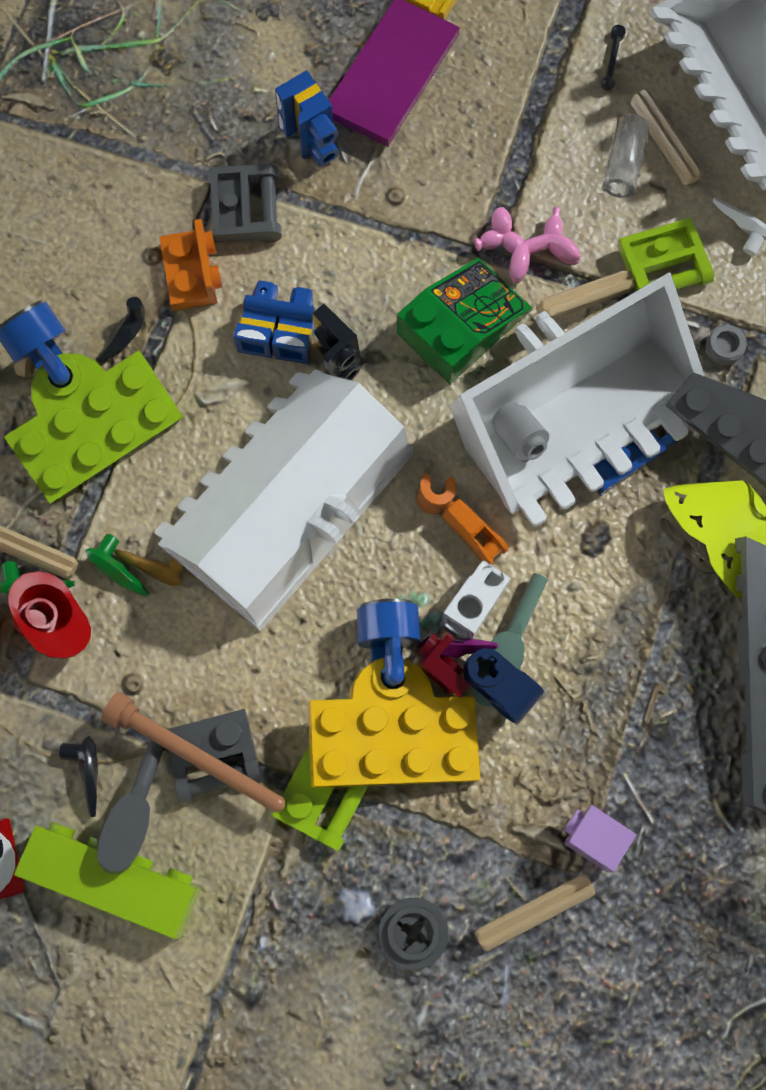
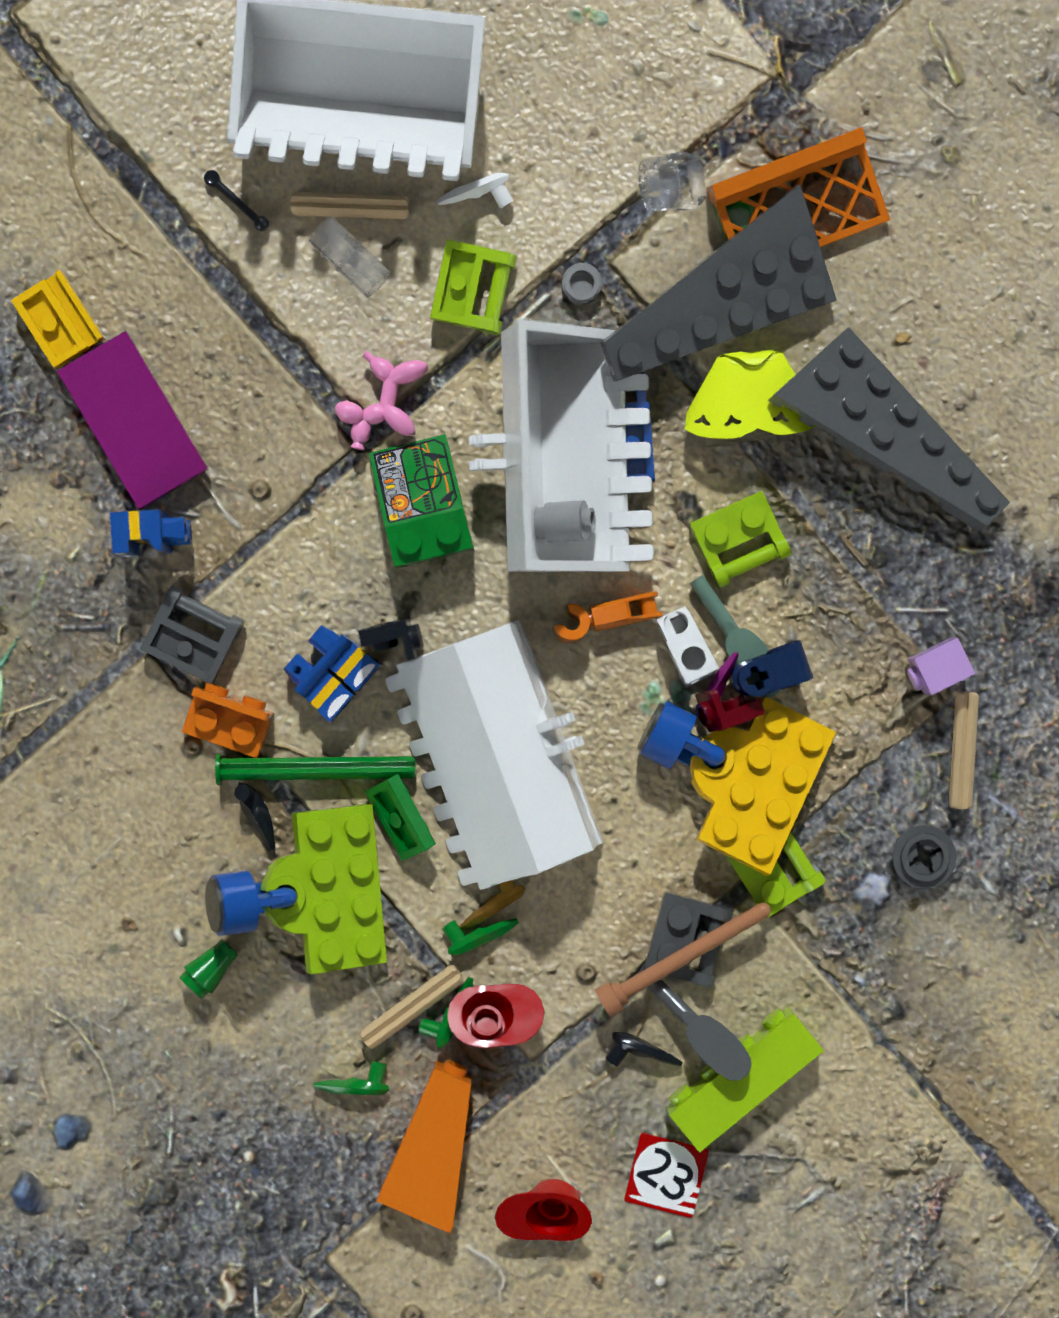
camera: 70 degrees left, 15 degrees up
tan axle [536,270,635,319] -> none
none -> green axle [215,754,416,785]
none -> green plate [364,774,436,861]
none -> lime plate [689,490,792,589]

